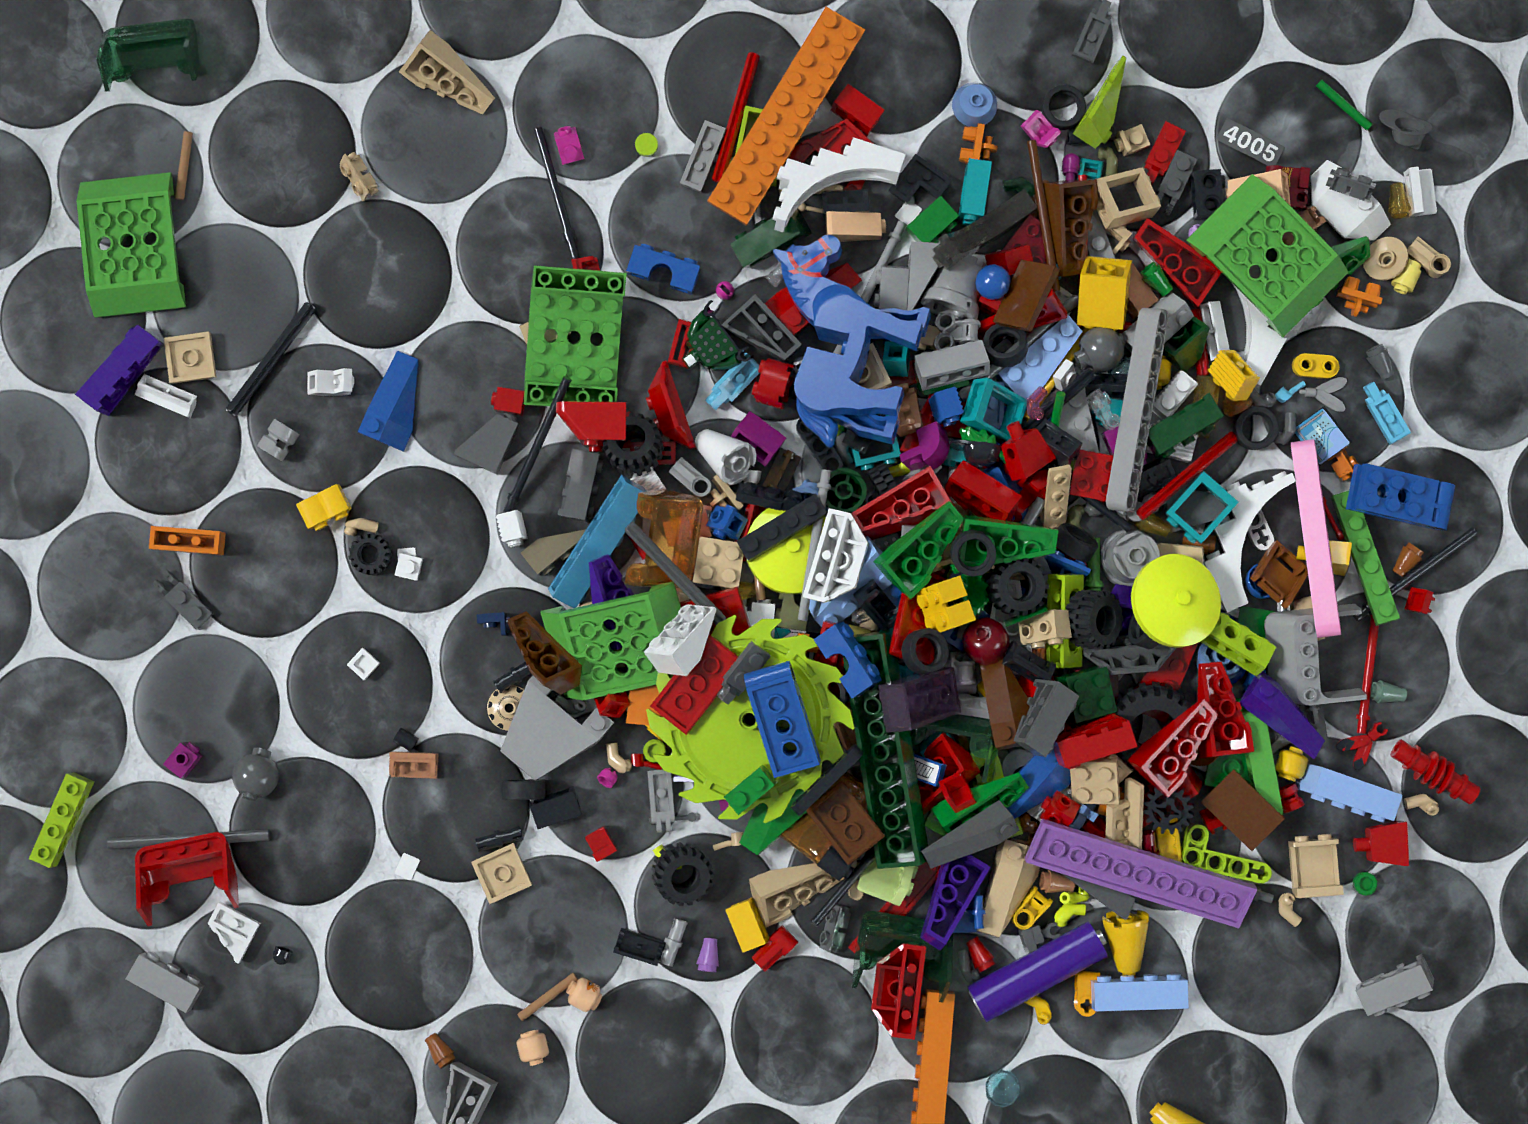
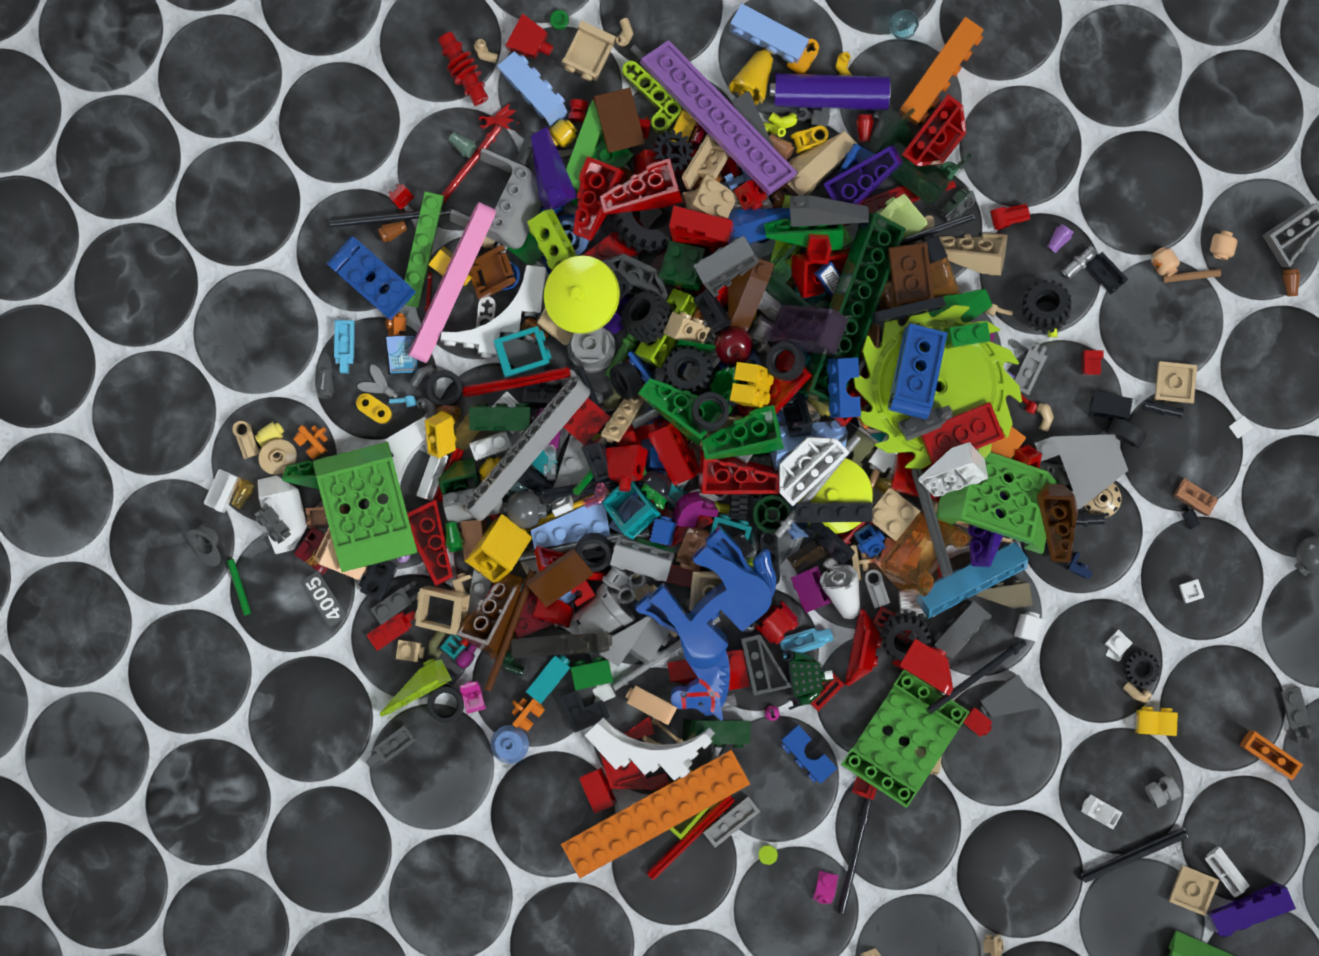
camera: 150 degrees left, 0 degrees up
blue wedge [358,351,419,452] -> none
dark pink hinge [597,768,617,788] -> none
lime tile [643,739,666,762] -> none
yellow hinge [725,897,769,952] -> none
black hinge [821,189,869,217] -> none
teal brick [883,341,910,377] -> none
blue hair [975,264,1011,300] -> none
clear yellow cone [1135,513,1171,537] -> none

